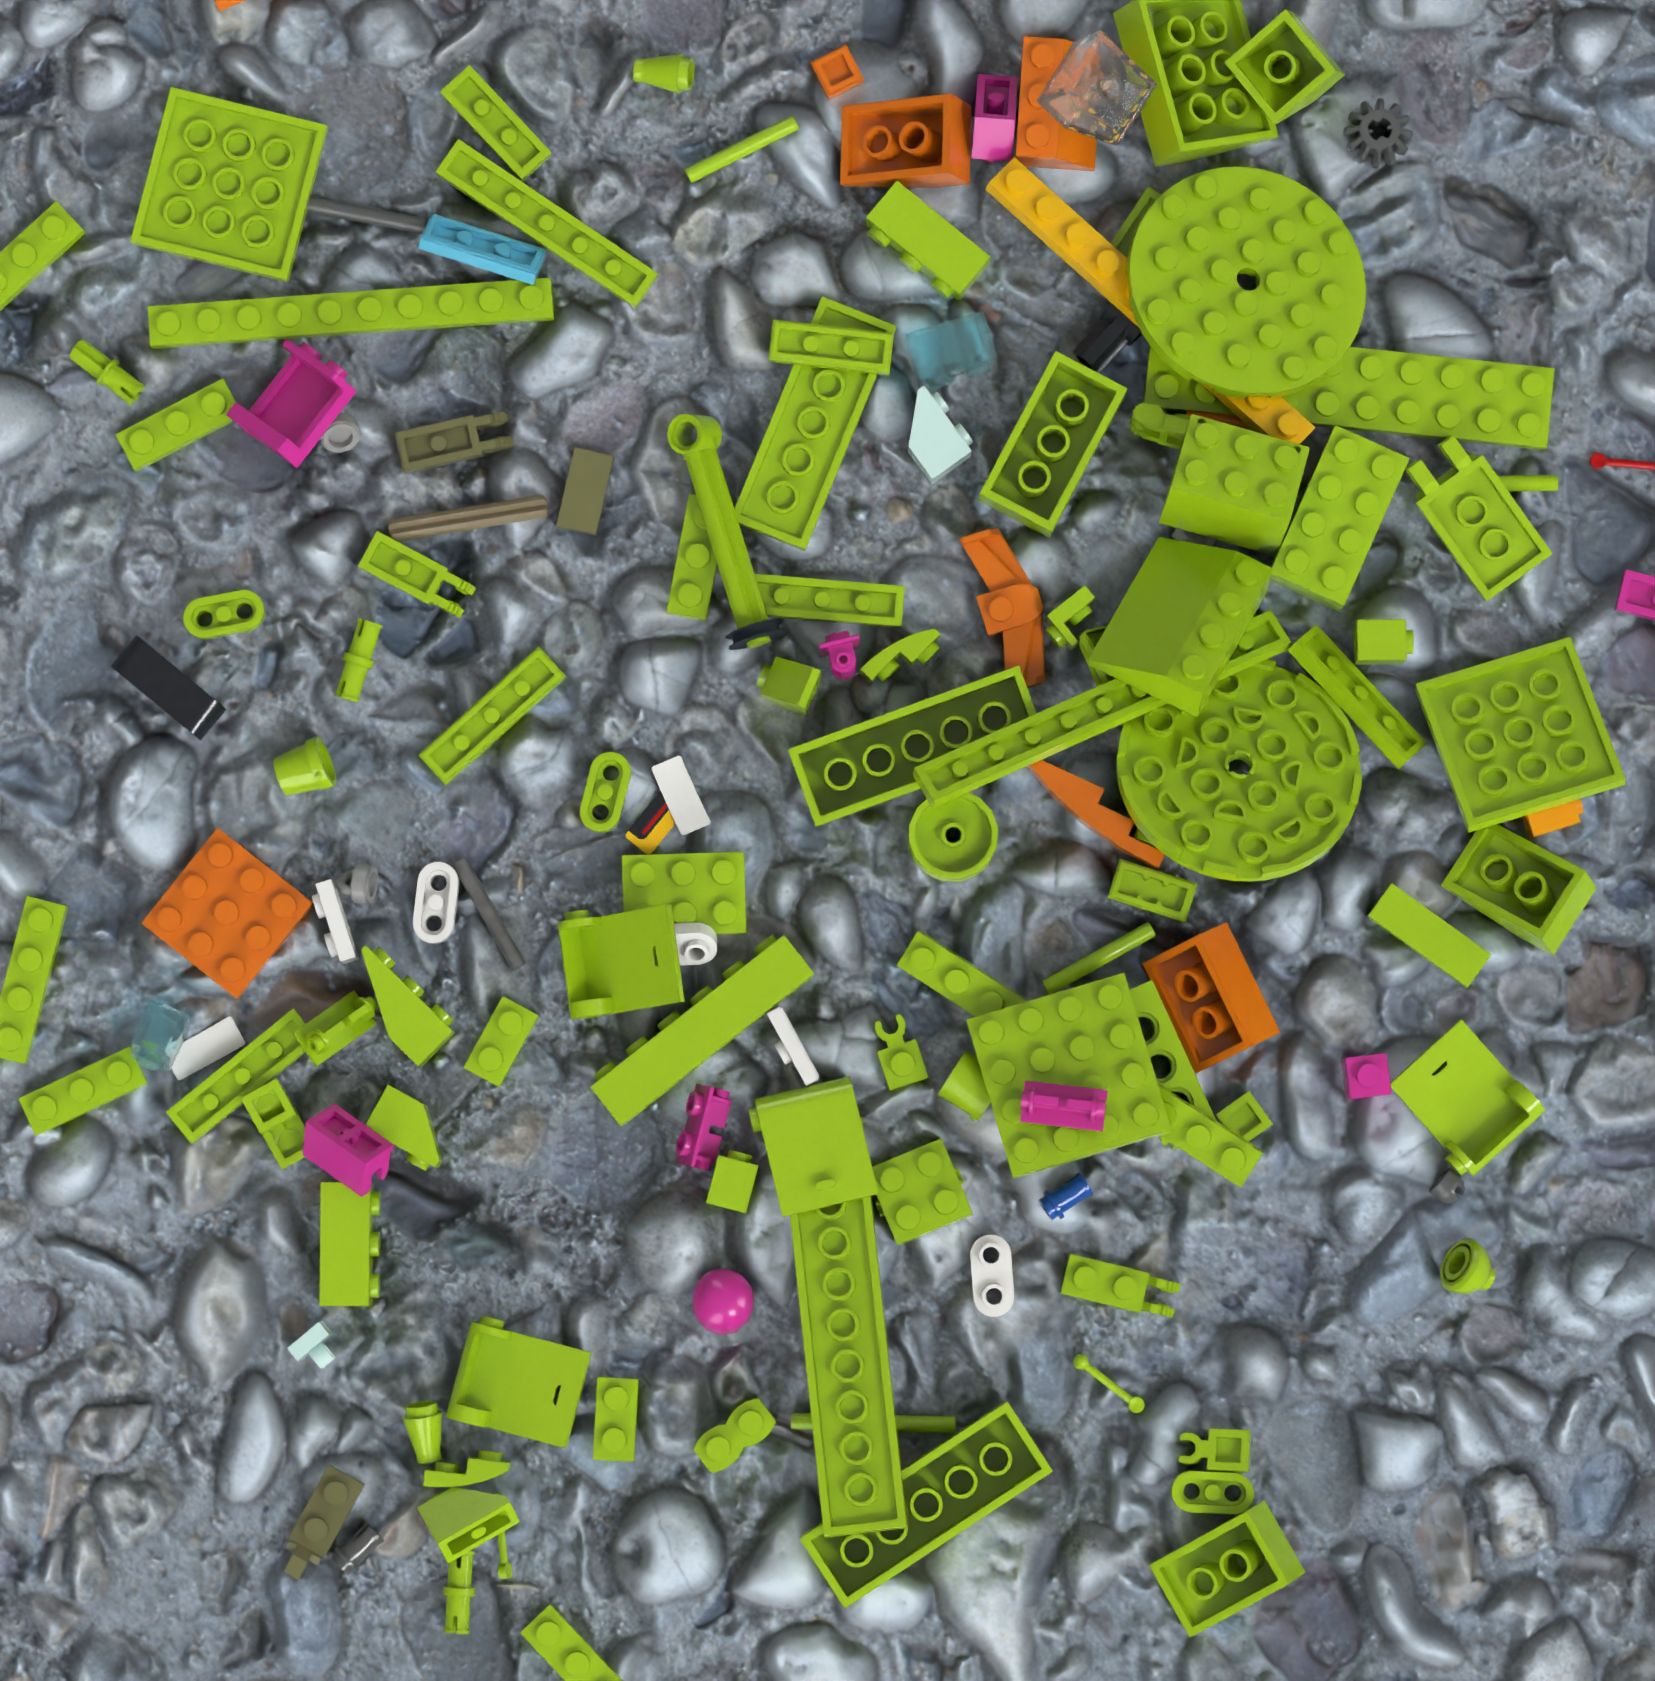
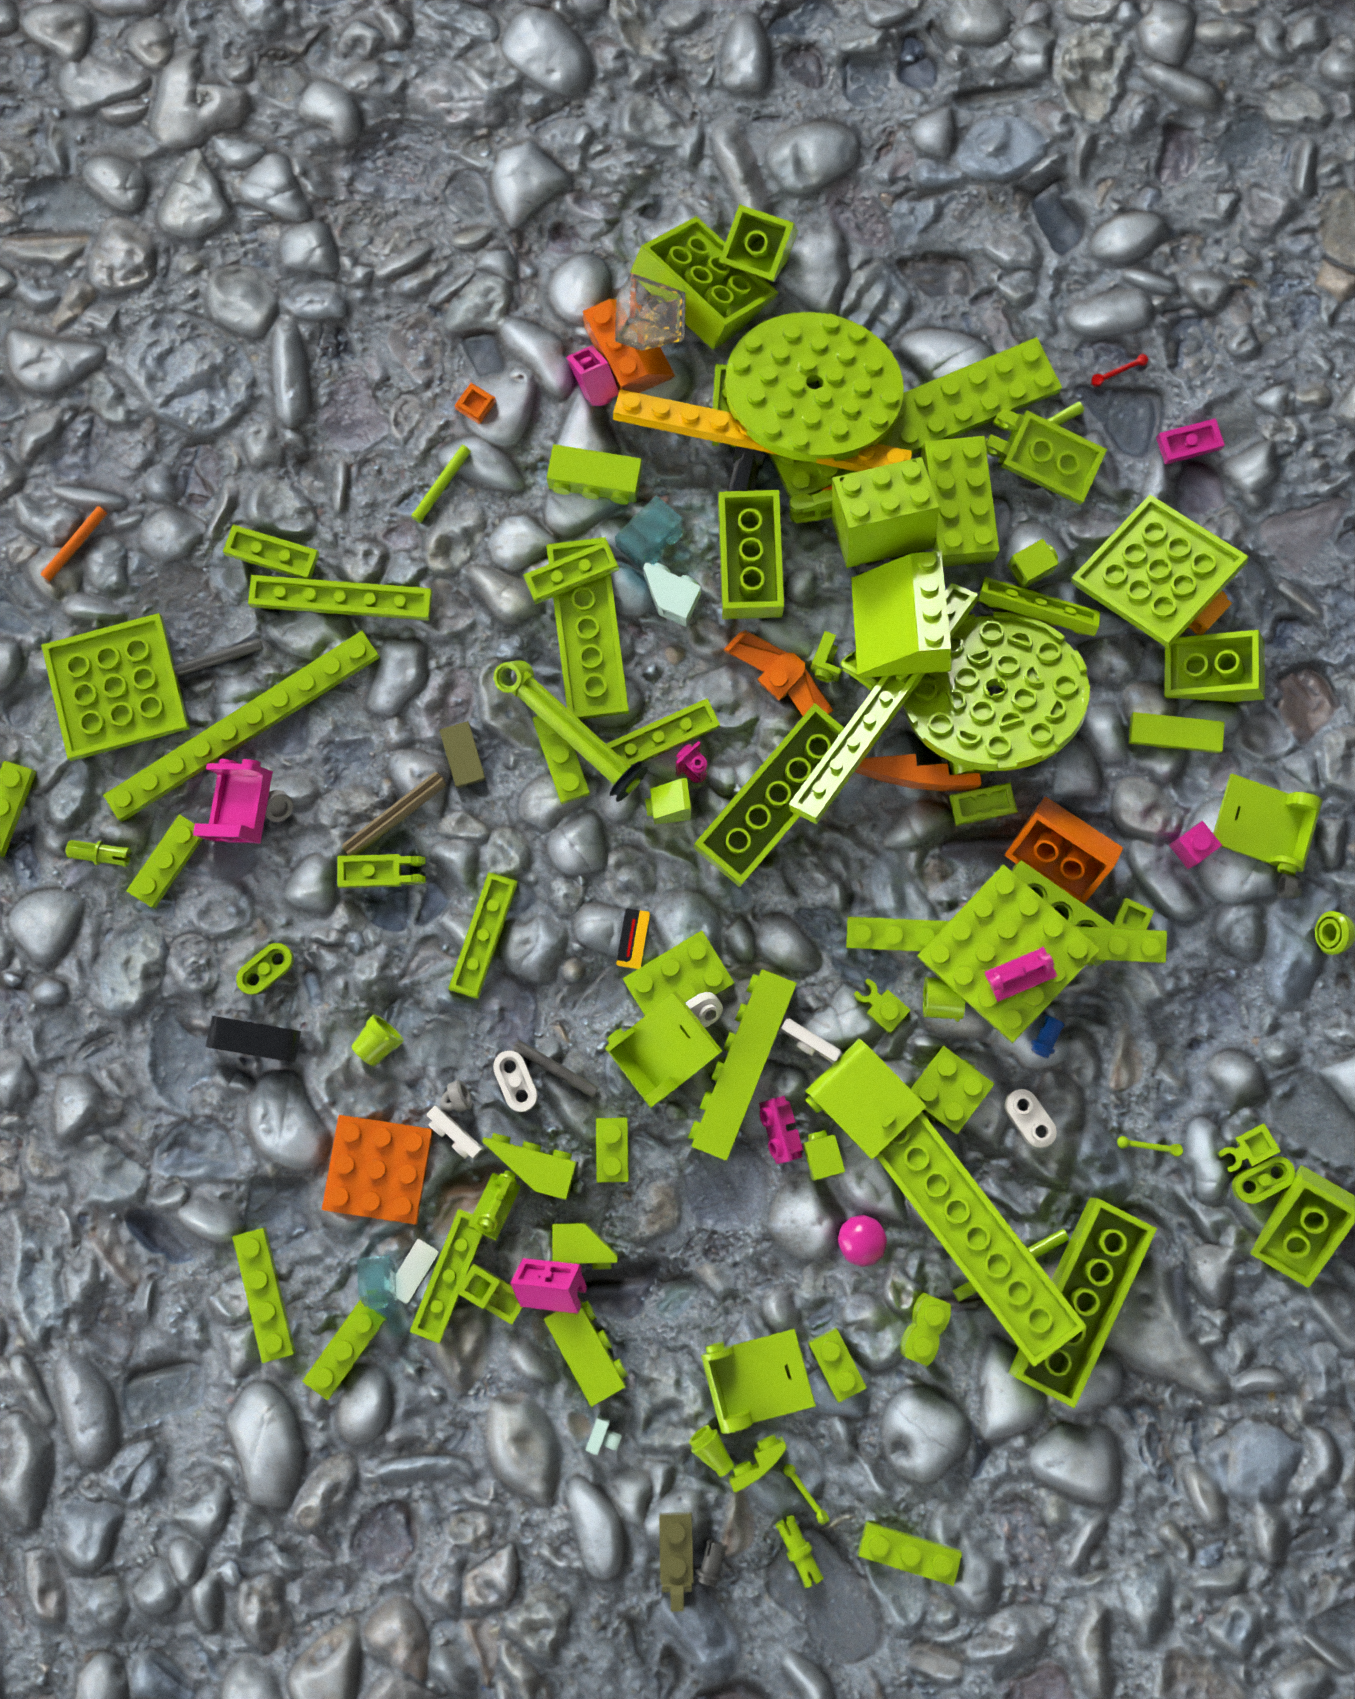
camera: 30 degrees left, 5 degrees down
lime pin [334,618,383,703] -> none
olive hinge [394,412,514,474] -> none
lime slope [417,1487,520,1563] -> none
medium azure tile [418,213,547,285] -> none
lime plate [580,752,631,833] -> none
lime cone [633,53,695,94] -> none
white sticker [652,756,711,835] -> none
orange slope [840,93,972,188] -> none
lime slope [860,628,941,685] -> none
lime wheel [908,792,998,883] -> none
lime bar [1041,922,1156,995] -> none
lime hinge [1060,1254,1181,1318] -> none
dark grey gear [1343,98,1413,169] -> none

